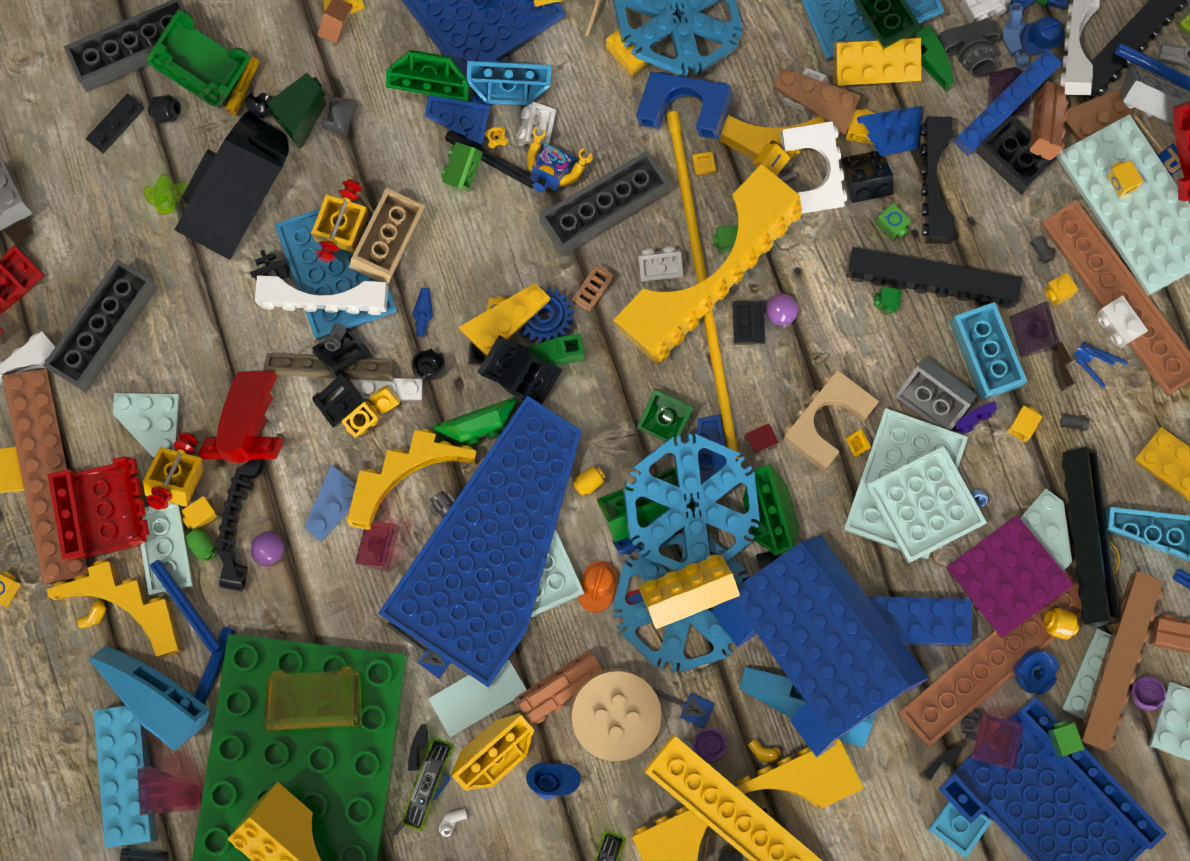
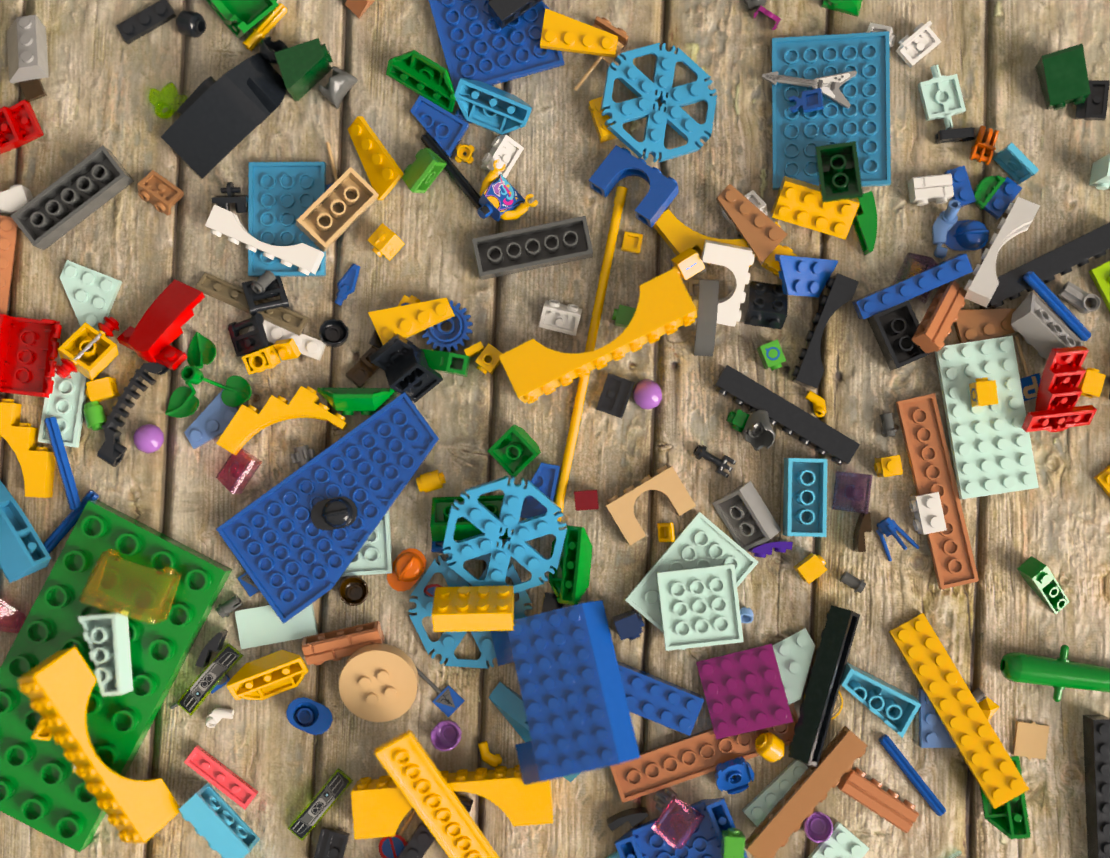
camera: 20 degrees right, 10 degrees up
yellow brick [311,179,370,262] -> none
medium nougat slope [572,264,614,313] -> none
dark grey beam [937,19,1001,77] -> none
none -> light aqua wedge [78,611,133,696]
none -> medium nougat bracket [137,170,184,216]
none -> green plant [165,332,252,418]
none -> dark grey pin [216,595,243,618]
none -> black piece [311,497,357,530]
none -> dark brown hair [338,576,369,606]
none -> dark brown slope [346,346,379,388]
none -> yellow wing [347,116,404,200]
none -> yellow head [367,223,404,261]
none -> yellow tile [464,341,484,357]
none -> yellow brick [475,343,503,374]
none -> dark blue brick [612,609,645,641]
none -> black hinge [693,445,736,478]
none -> dark grey slope [694,279,719,357]
none -> dark grey hair [743,409,775,451]
none -> yellow arm [805,390,826,417]

